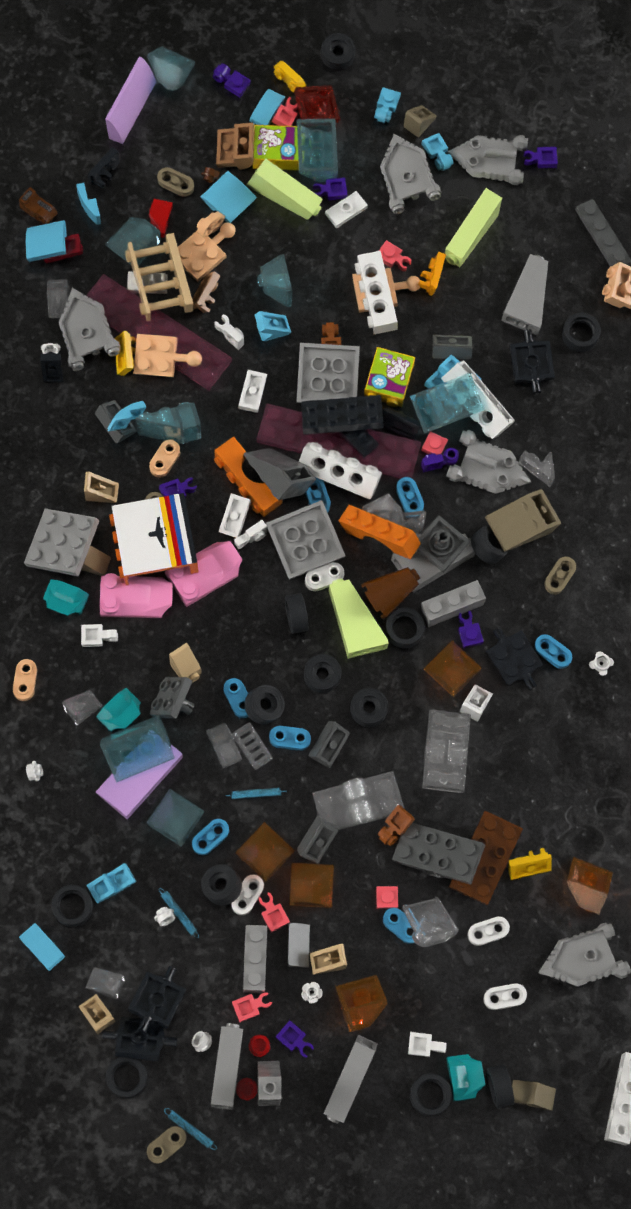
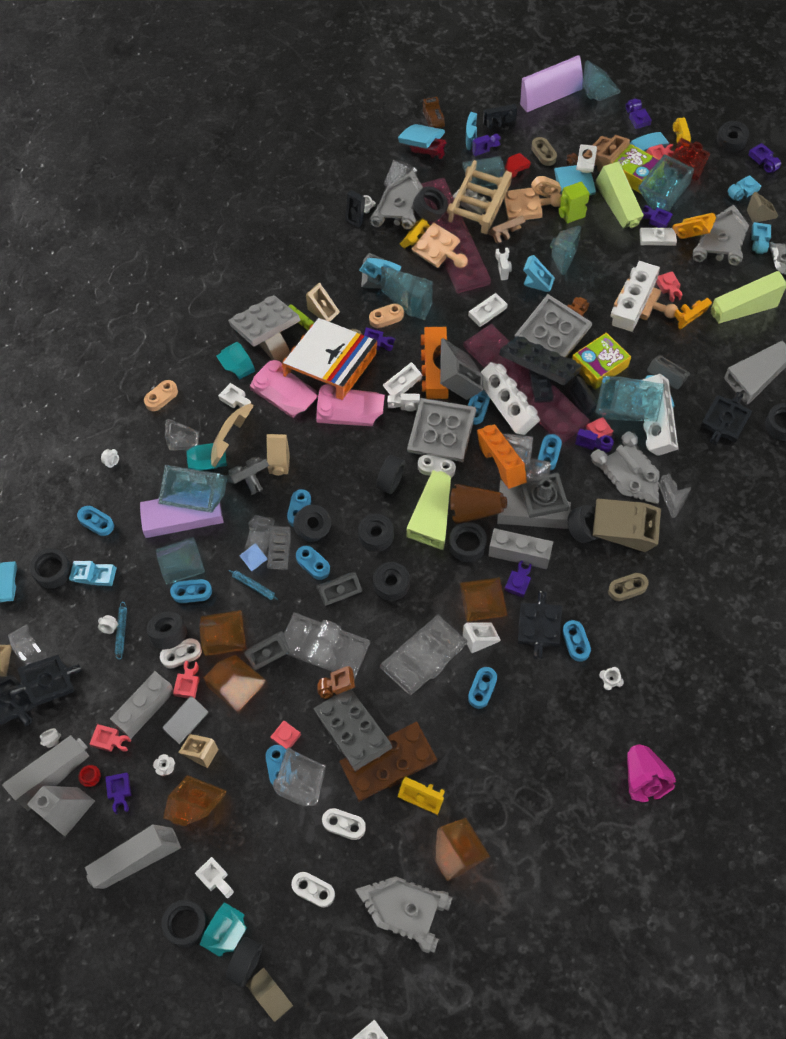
camera: 45 degrees right, 10 degrees down
none -> dark azure plate [77,506,114,536]
none -> tan slope [211,403,254,467]
none -> light blue plate [239,543,268,571]
none -> lime axle [288,304,315,331]
none -> black tyre [413,186,448,222]
none -> dark azure plate [468,667,497,709]
none -> dark purple plate [472,134,501,156]
none -> lime brick [559,181,590,224]
none -> white bracket [576,144,597,173]
none -> light orange bracket [672,213,717,239]
none -> dark purple plate [748,143,781,173]

